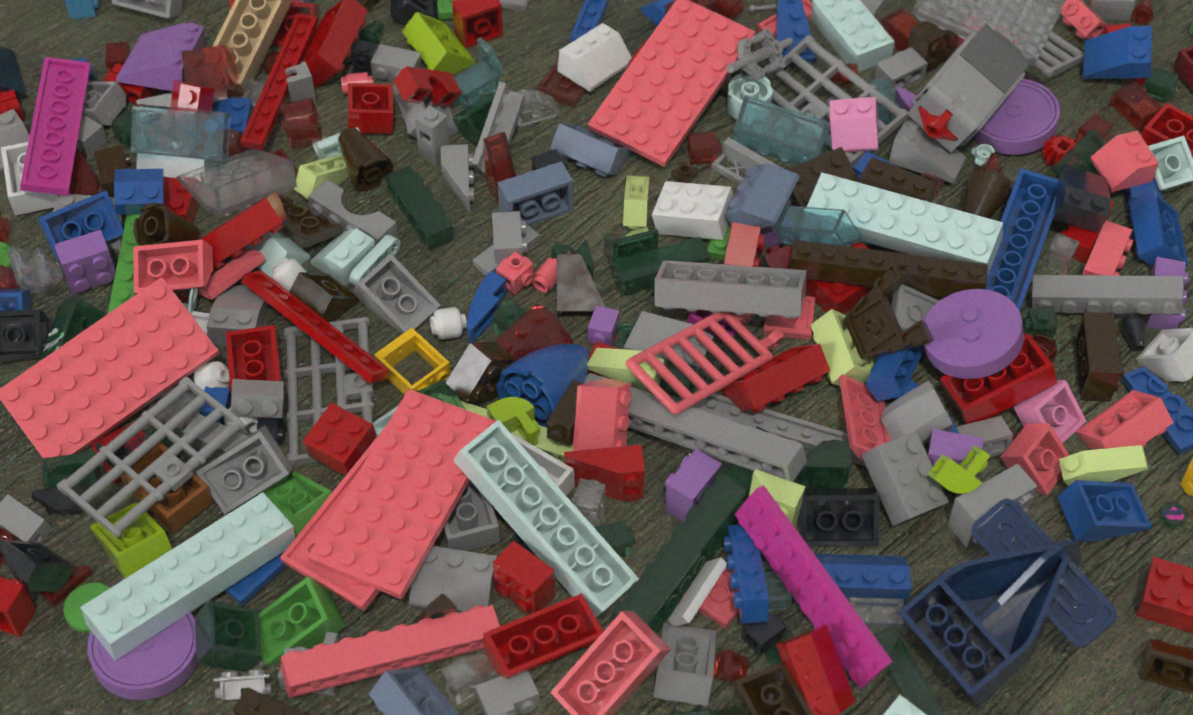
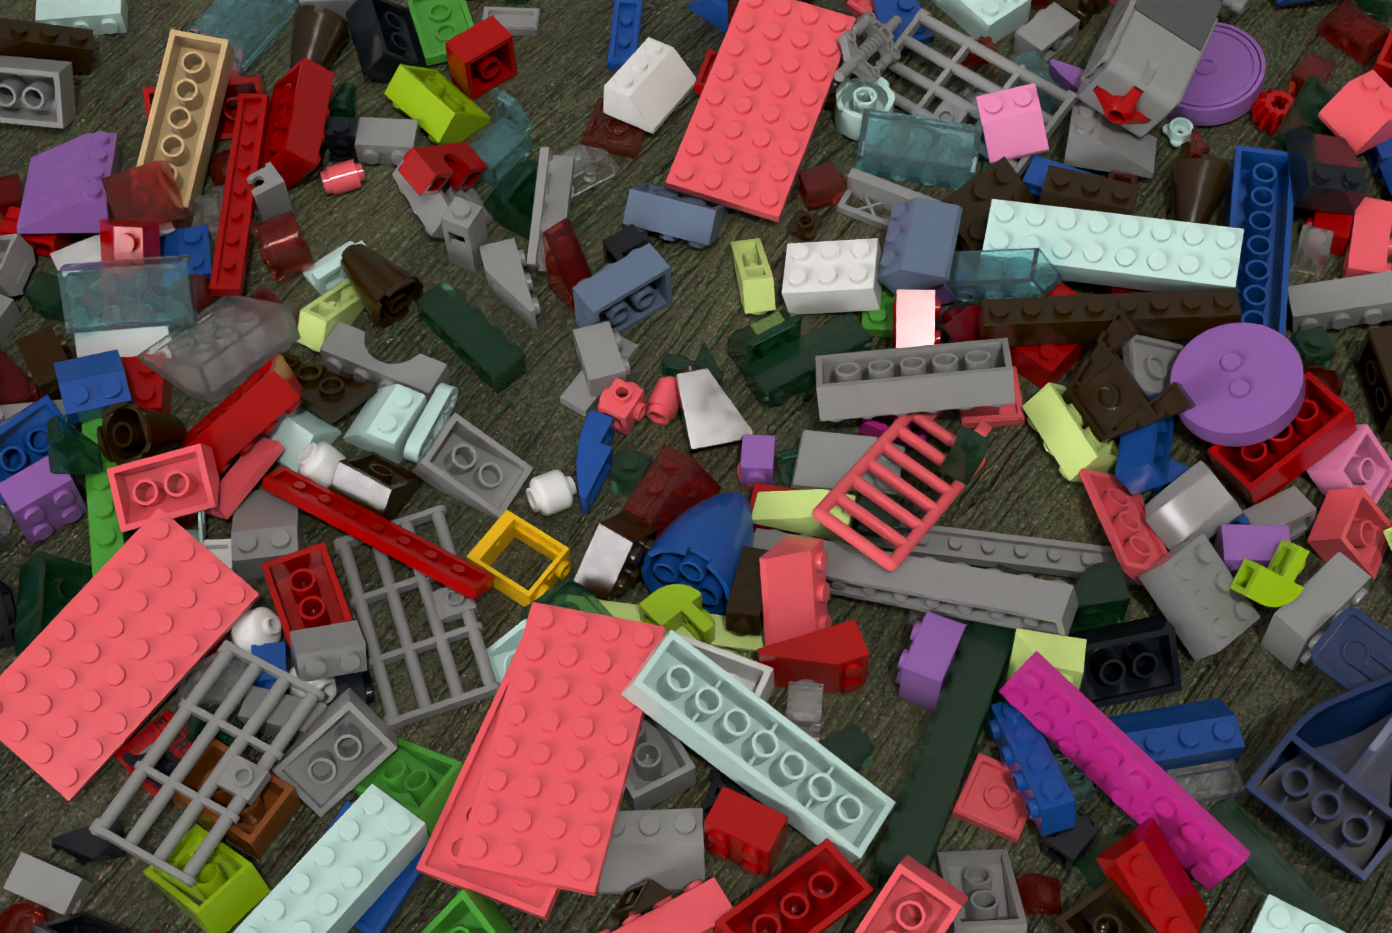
camera: 10 degrees left, 5 degrees up
clear green panel [42,452,100,493] -> none
red brick [302,403,377,476] -> none
red brick [348,83,393,134] -> none
white tile [668,557,727,627] -> none
red slope [721,344,830,413] -> none
none -> clear green slope [47,415,103,474]
none -> clear green slope [938,425,991,485]

